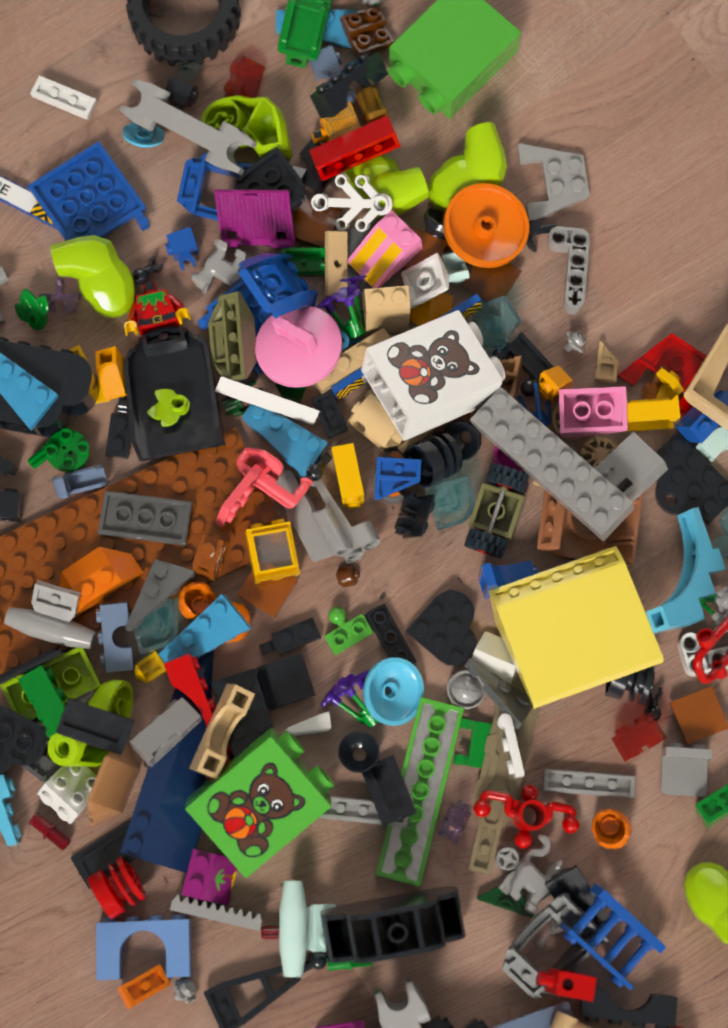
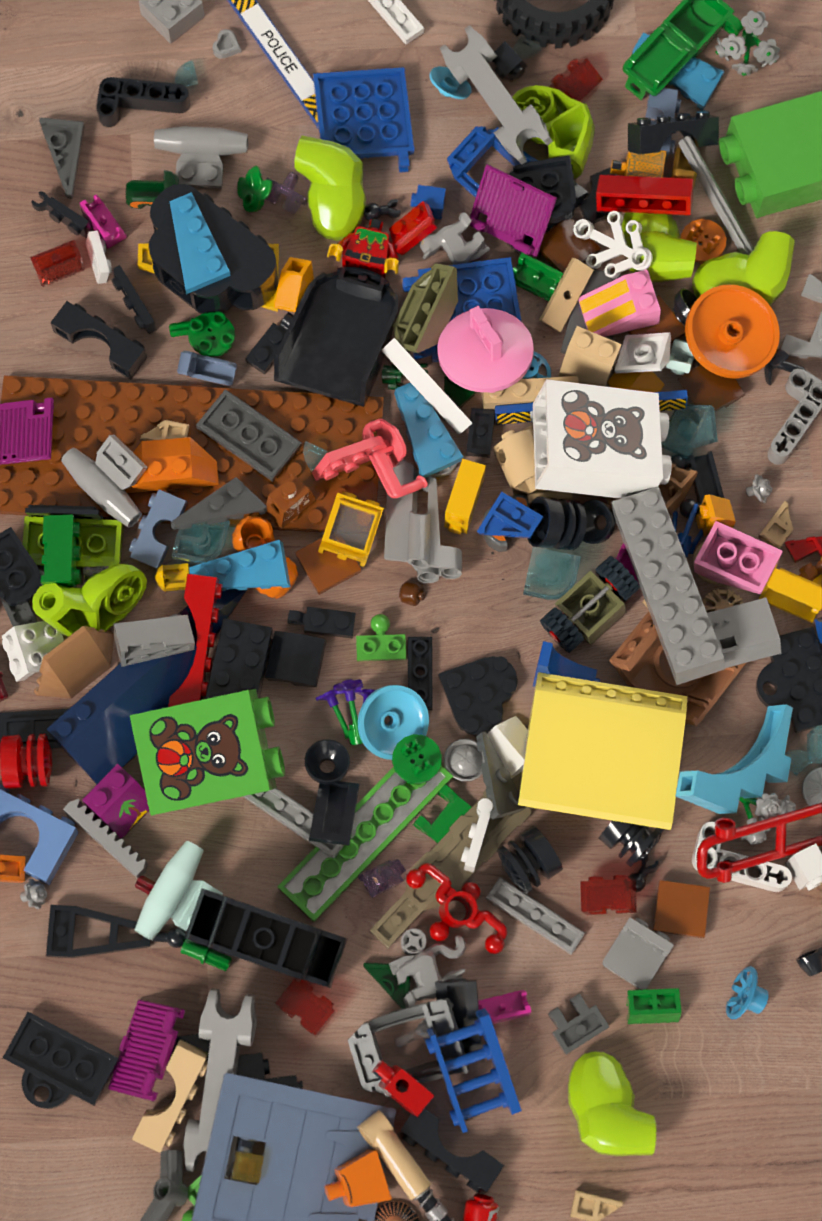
camera: 25 degrees right, 5 degrees down
black piece [55,698,135,755] -> none
lime plate [147,389,190,427] -> none
tan arch [189,684,255,779] -> none
blue wedge [238,253,318,319] -> none
white slope [286,711,332,736] -> none
black arm [306,452,333,481] -> none
plant [315,275,367,338] -> none
reddish brown slope [340,6,395,56] -> none
black hinge [394,491,436,539] -> none
orange hair [591,808,633,850] -> none
none -> tan tile [140,420,189,441]
none -> clear red brick [275,978,335,1038]
none -> clear light blue tile [303,441,328,471]
none -> red plate [389,201,437,256]
none -> green plate [392,734,442,785]
none -> dark pink hinge [479,990,532,1024]
none -> black wheel [497,826,563,894]
none -> dark grey plate [548,993,609,1055]
none -> light grey axle [679,136,754,255]
none -> orange plate [680,219,727,264]

